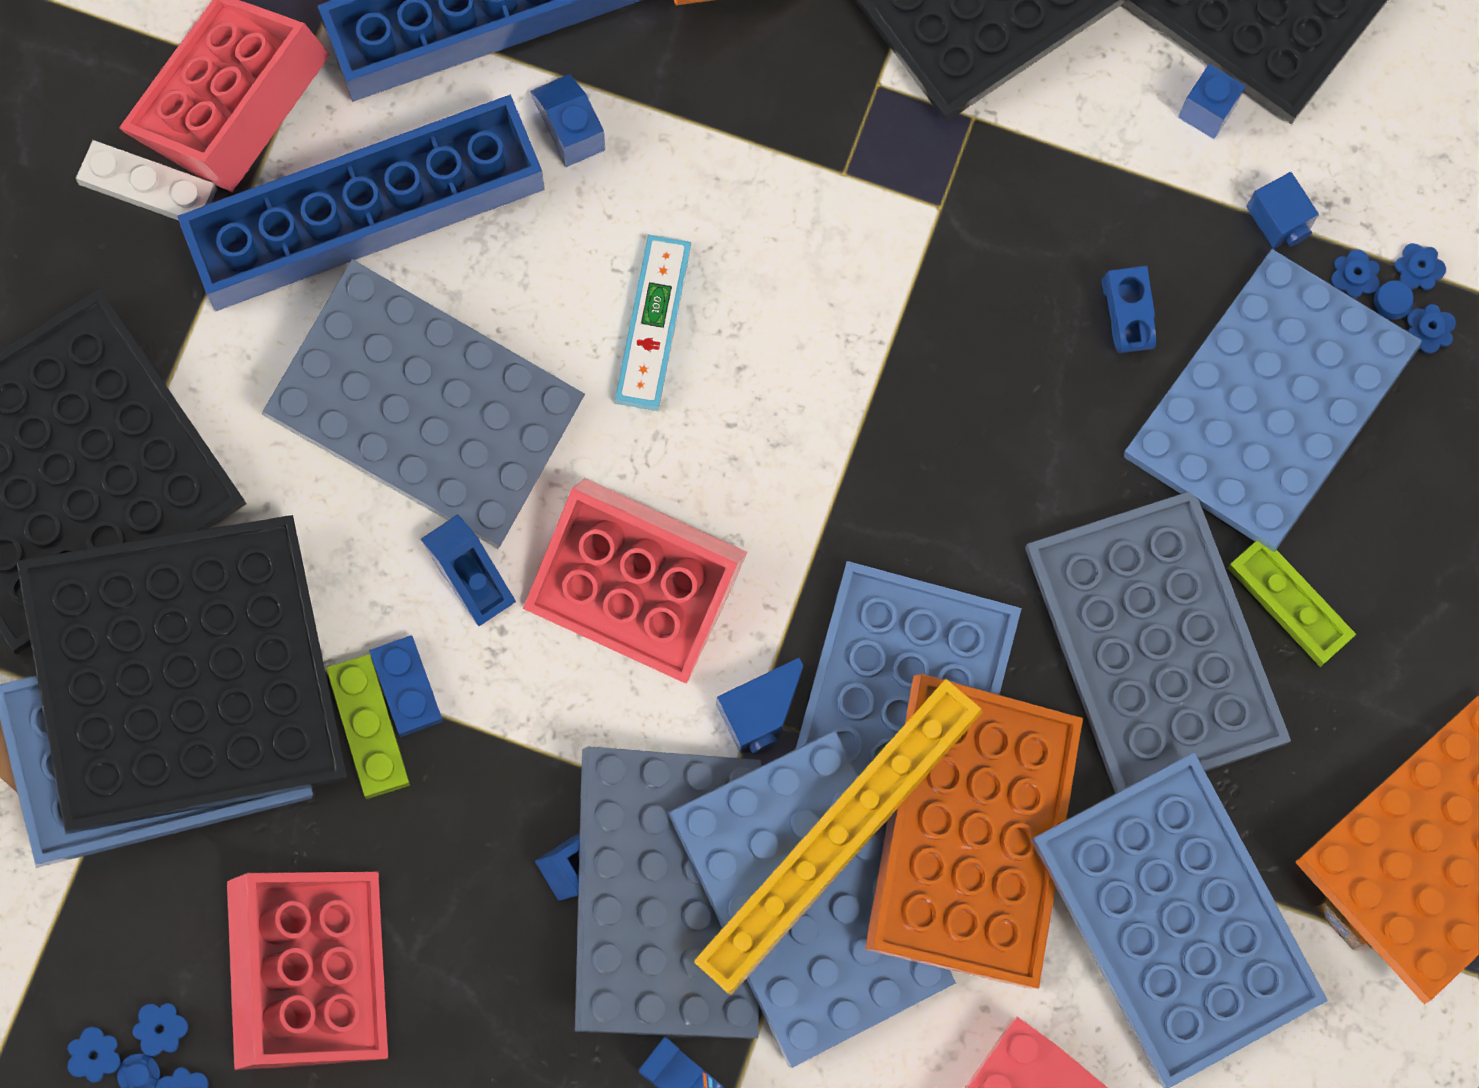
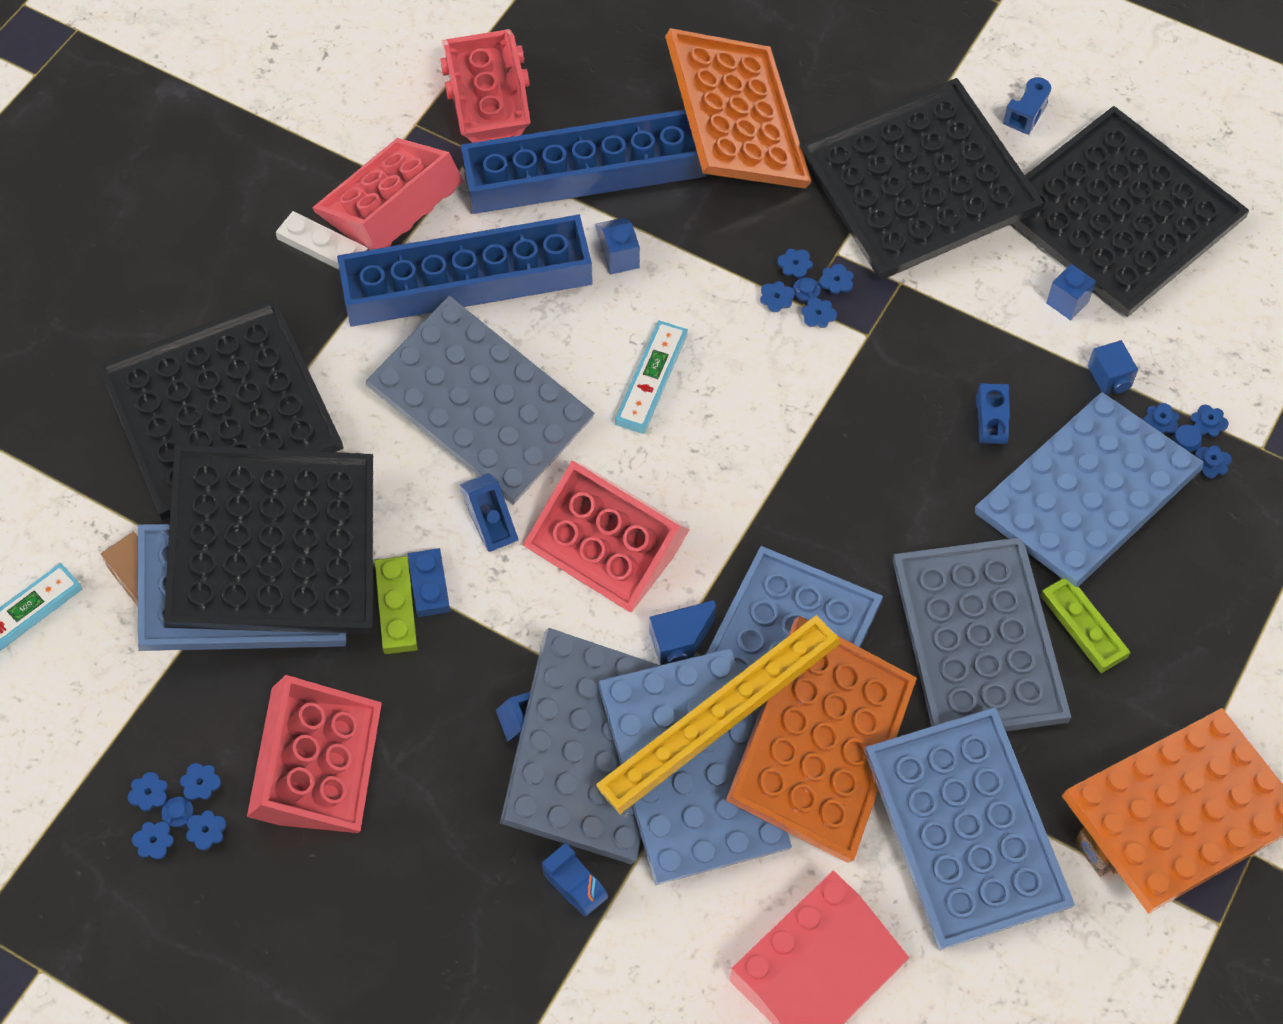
camera: 15 degrees right, 15 degrees down
none -> blue plant [760,249,854,328]

